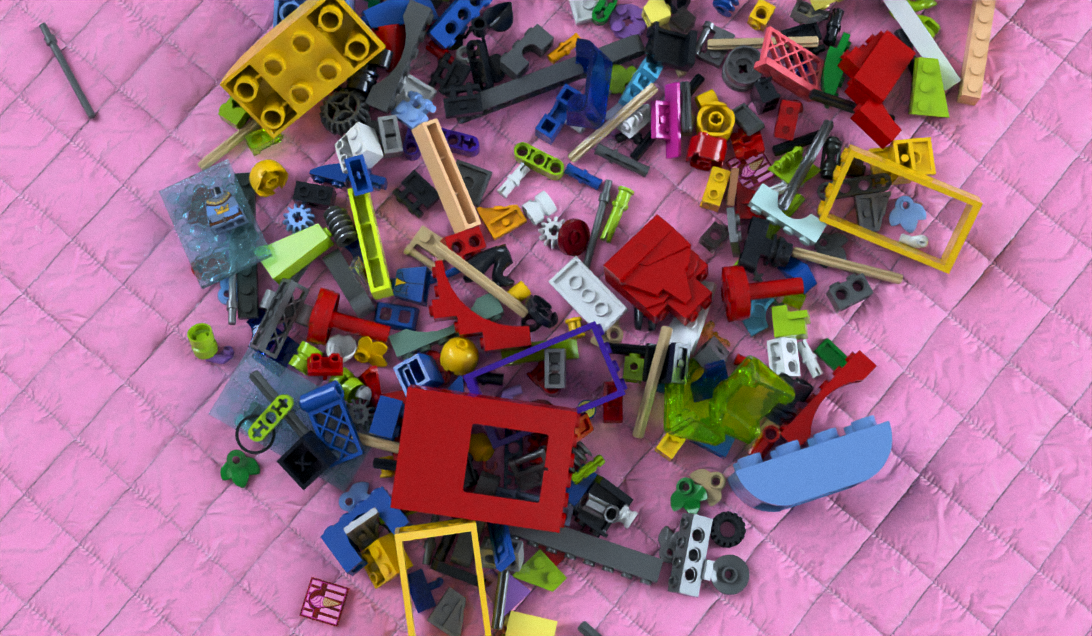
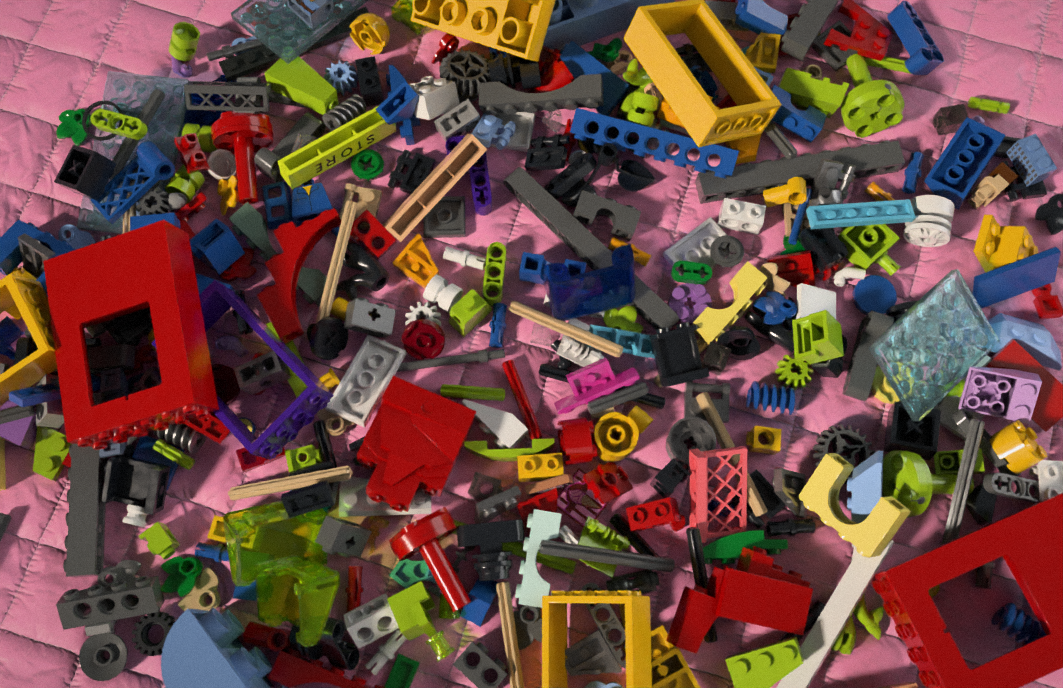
camera: 65 degrees right, 5 degrees down
yellow cylinder [440,337,479,375] -> none
black plate [442,82,483,119] -> none
flat silver piece [579,492,620,523] -> none
dark grey pin [594,143,650,177] -> none
lime pin [600,186,635,243] -> none
tile [689,359,729,403] -> none
dark grey tile [732,103,765,136] -> none
none -> lime brick [139,522,180,560]
none -> blue pin [195,542,245,564]
none -> dark grey brick [343,298,396,338]
none -> green gear [351,149,384,181]
none -> clear neon green bush [425,630,455,662]
none -> red plate [431,33,459,66]
none -> lime axle [440,384,505,401]
none -> lime torso [449,289,493,337]
none -> white slope [462,399,528,449]
none -> lime slope [464,438,554,462]
none -> red axle [502,360,542,441]

